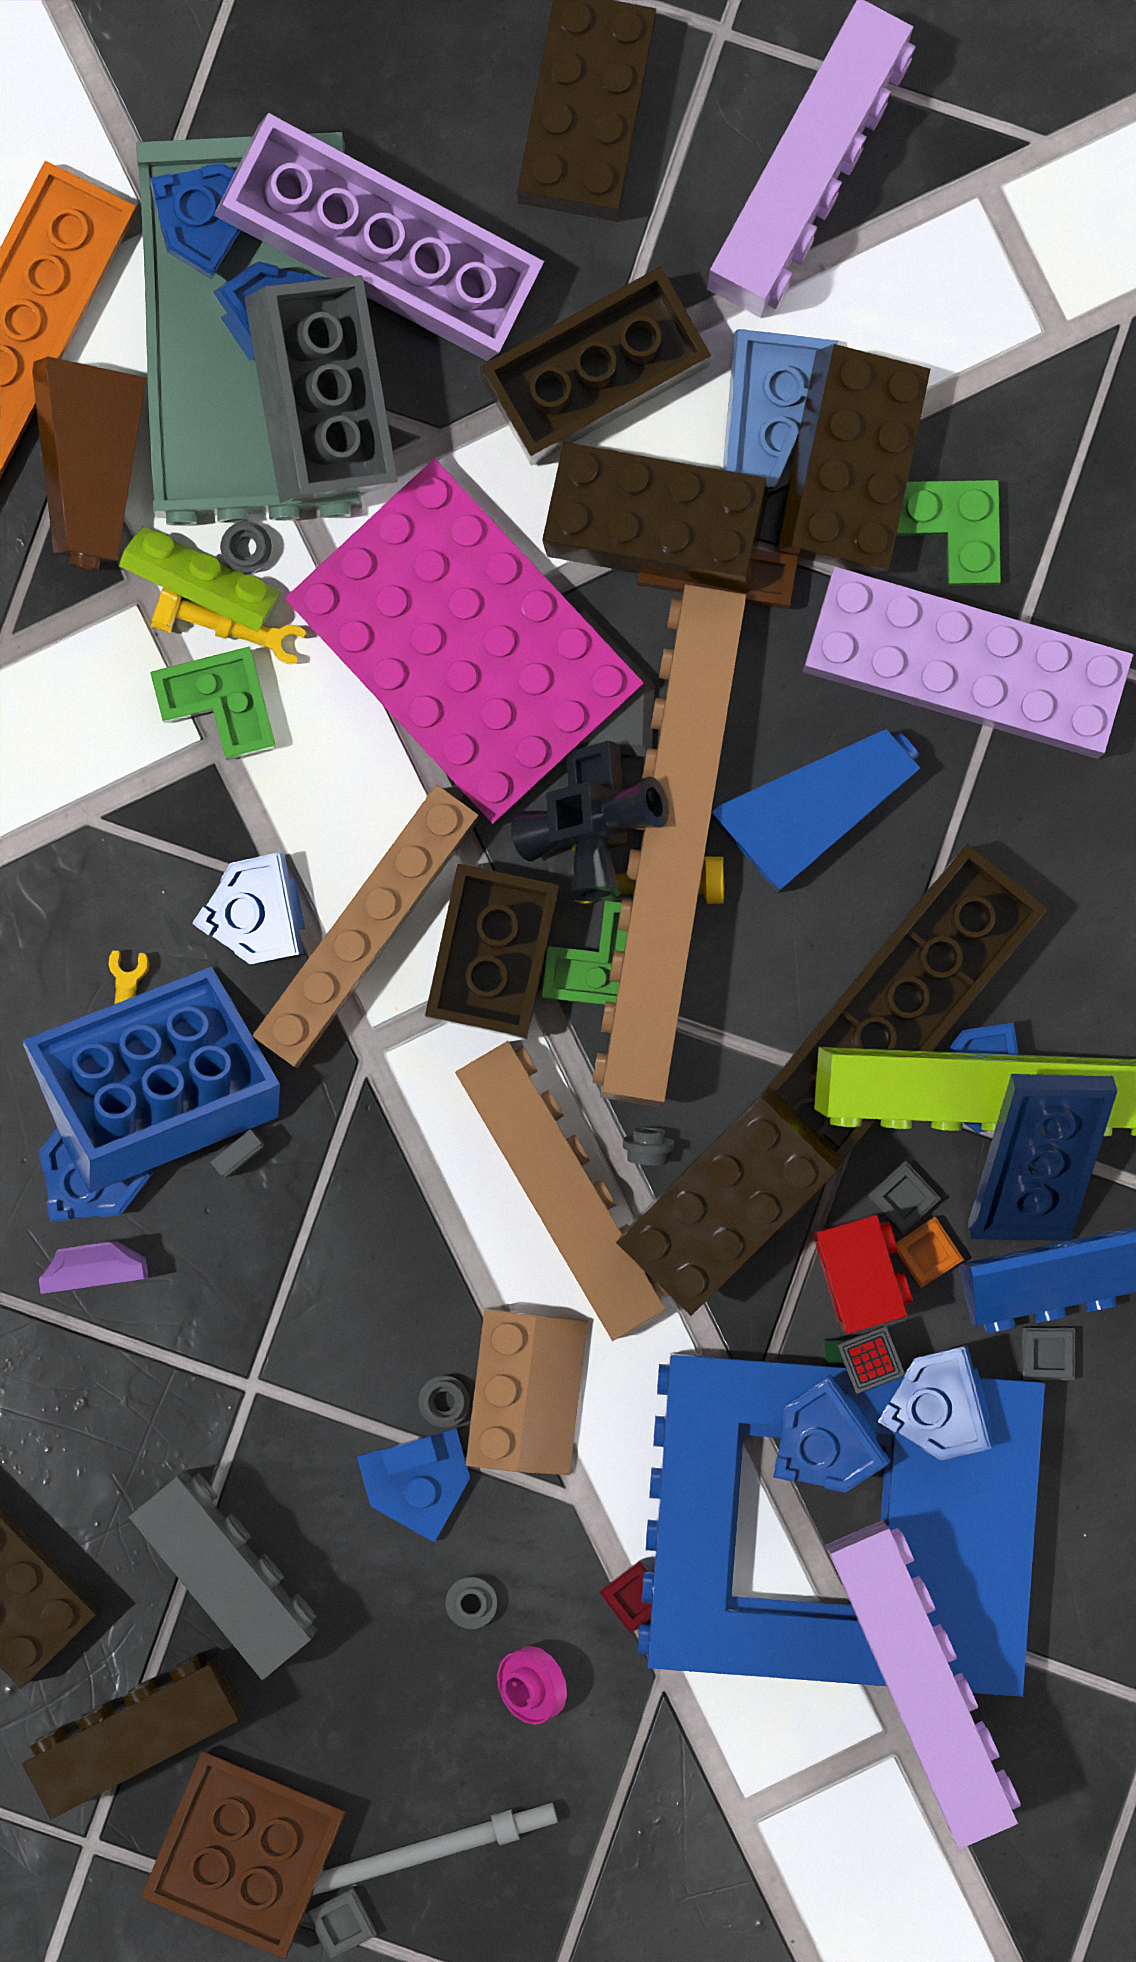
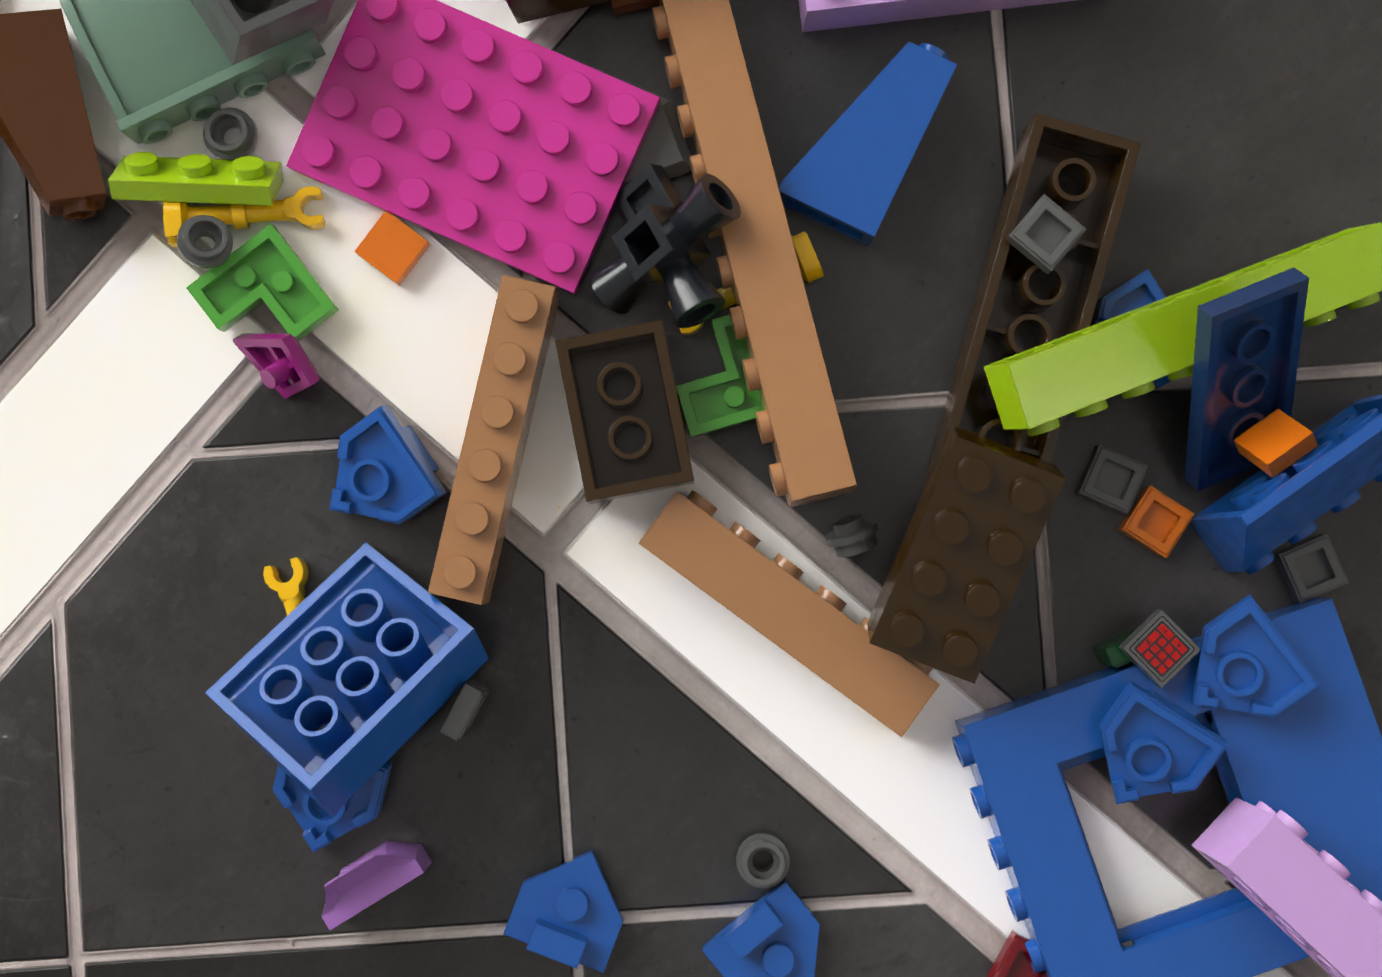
camera: 30 degrees left, 0 degrees up
medium nougat slope [466,1308,588,1475] -> none
red brick [812,1214,913,1334] -> none
none -> dark grey plate [177,215,233,269]
none -> magenta piece [233,333,320,399]
none -> orange tile [354,210,431,286]
none -> blue plate [503,849,623,973]
none -> dark grey tile [1005,194,1086,274]
none -> orange tile [1234,409,1318,478]

